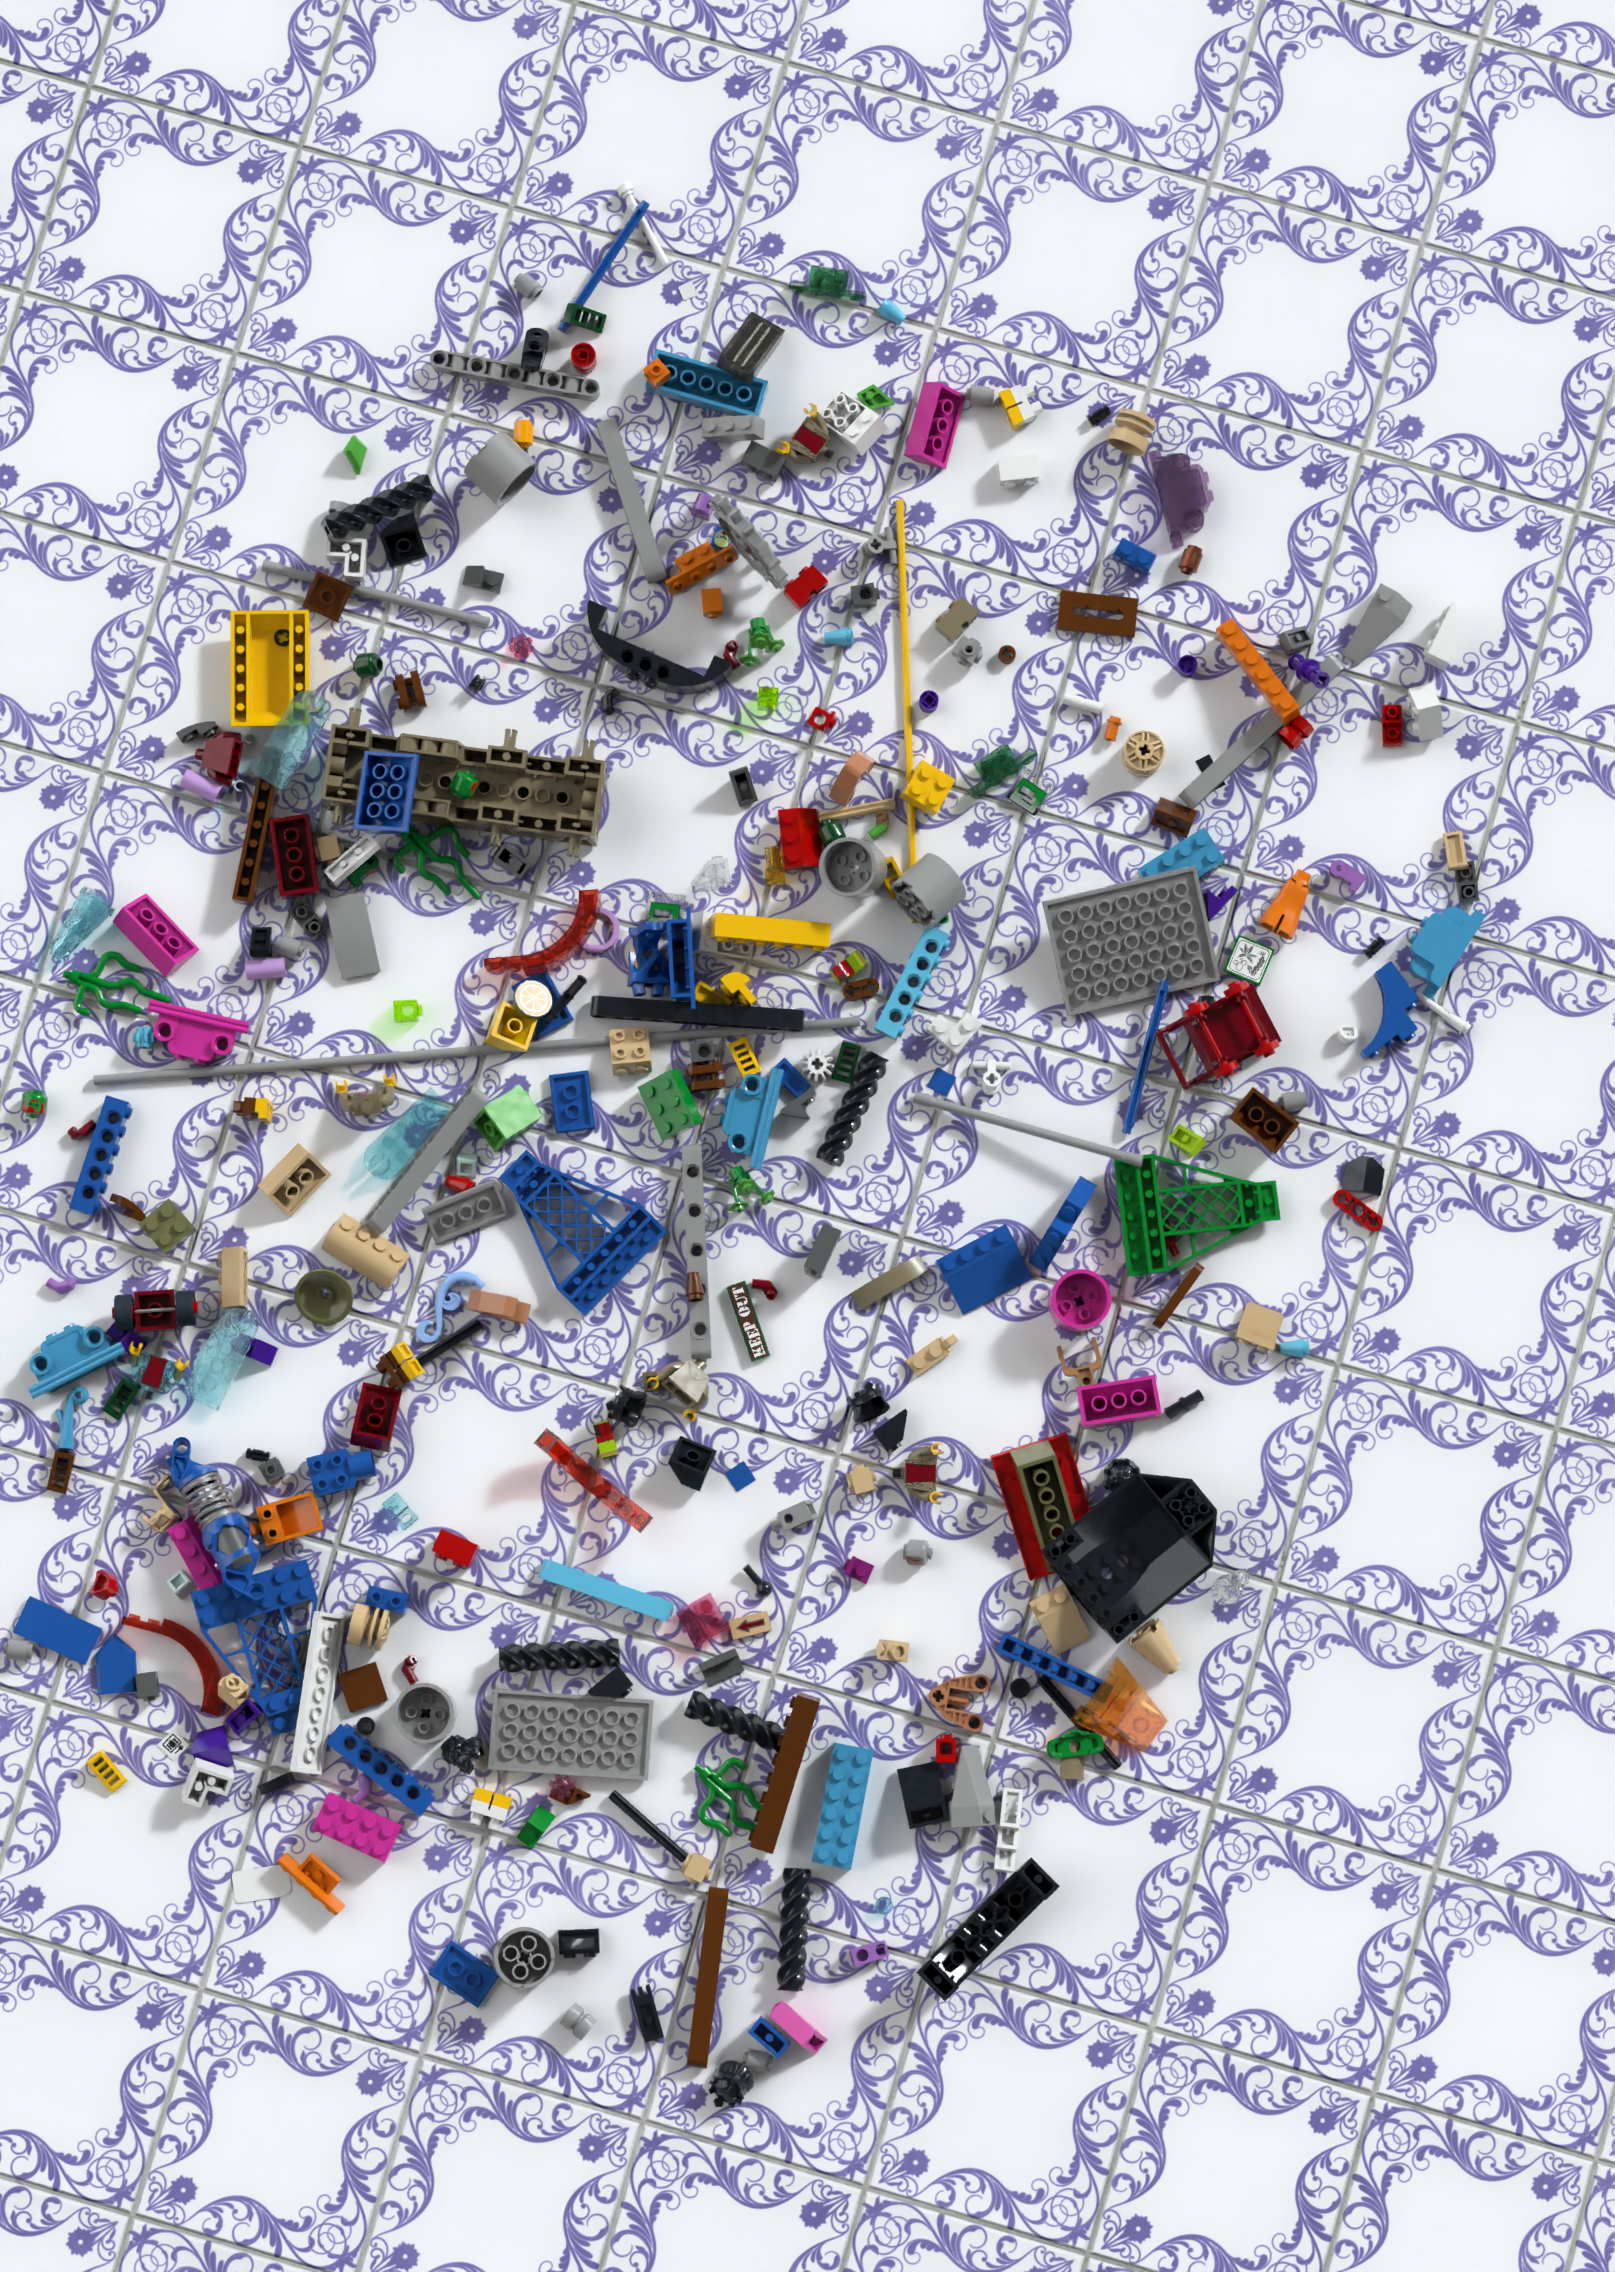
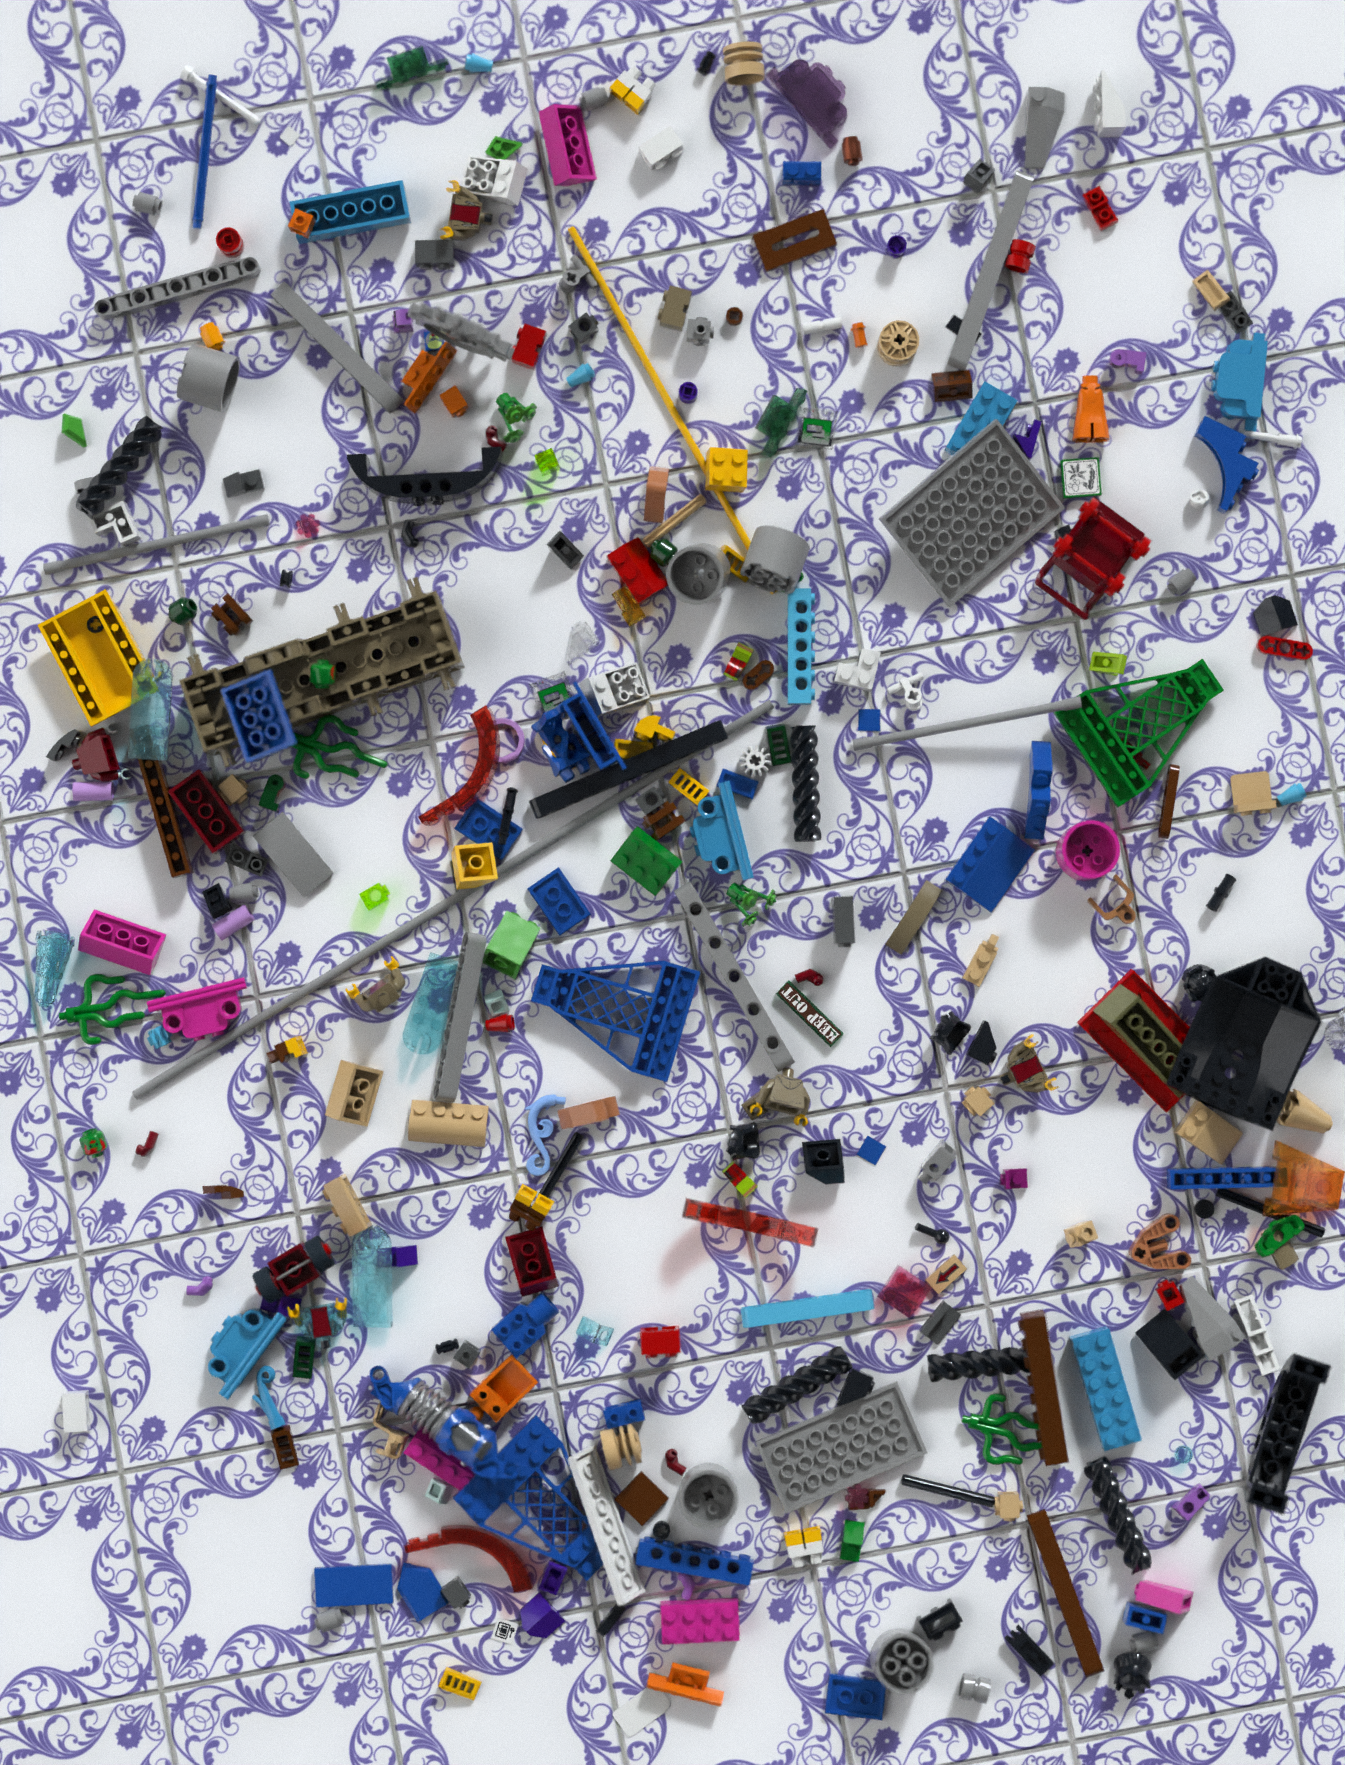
camera: 25 degrees left, 5 degrees up
blue brick [69,1095,133,1217] -> none
red piece [89,1570,119,1600] -> none
olive brick [139,1198,197,1256] -> none
white brick [181,1757,234,1808] -> none
tan brick [218,1672,250,1709] -> none
olive dish [294,1269,353,1325] -> none
reddish brown tile [302,570,354,623] -> none
white panel [323,833,381,886] -> none
black slope [379,512,427,567] -> none
light grey tile [421,1178,509,1245] -> none
black hair [441,1735,484,1775] -> none
black slope [492,842,531,880] -> none
tile [513,981,552,1019] -> none
black piece [521,328,549,373] -> none
dark green slope [563,303,607,334] -> none
tan bracket [609,1027,652,1076] -> none
reddish brown cone [685,1272,705,1302] -> none
light grey brick [702,415,765,443] -> none
yellow brick [710,912,831,952] -> none
clear smoke brick [716,311,785,385] -> none
dark grey slope [780,1087,816,1120] -> none
red bracket [807,707,837,734] -> none
arm [868,811,889,840] -> none
light grey head [903,1539,933,1566] -> none
dark pink slope [1076,1375,1162,1430] -> none
blue piece [1122,980,1169,1135] -> none
orange brick [1216,618,1301,725] -> none
reddish brown slope [1229,1087,1300,1154] -> none
dark purple piece [1288,653,1330,689] -> none
black piece [1363,936,1386,959] -> none
white brick [1406,684,1443,742] -> none

